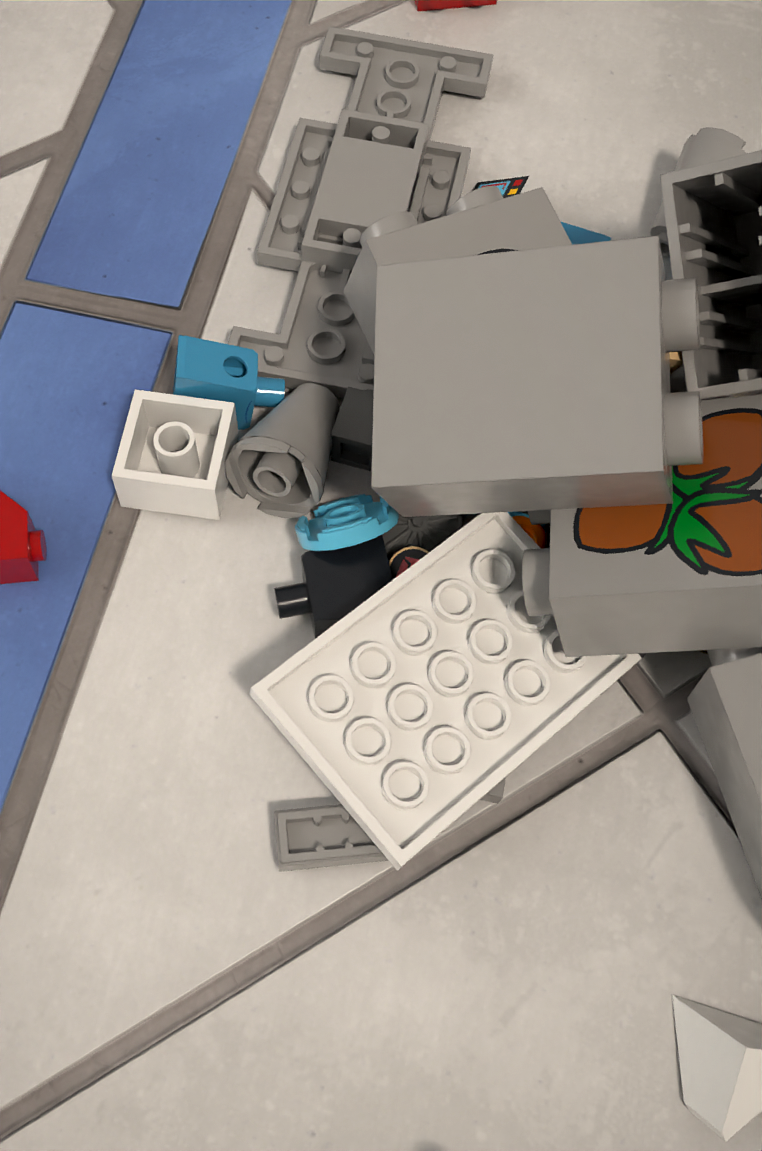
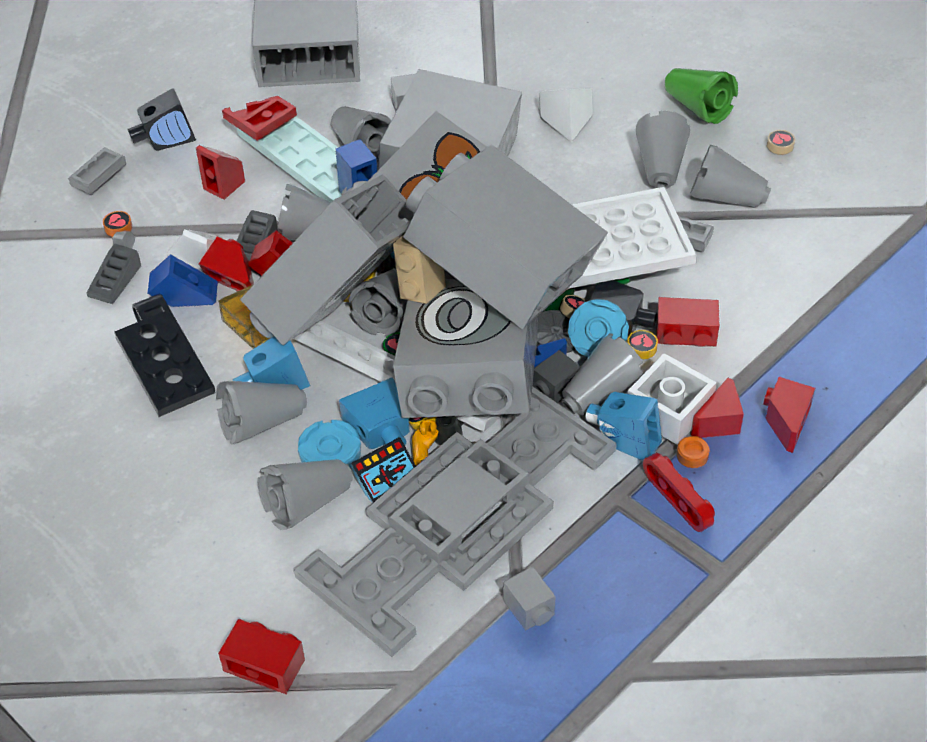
camera: 145 degrees left, 15 degrees down
none -> light grey cone [258,459,353,530]
none -> medium azure tile [298,420,361,468]
none -> light grey brick [503,566,555,631]
none -> tile [627,330,658,359]
none -> light grey cone [636,111,690,189]
none -> red plate [643,453,715,532]
none -> brick [656,297,720,347]
none -> orange tile [677,436,710,468]
none -> light grey cone [690,144,771,207]
none -> red slope [691,377,744,438]

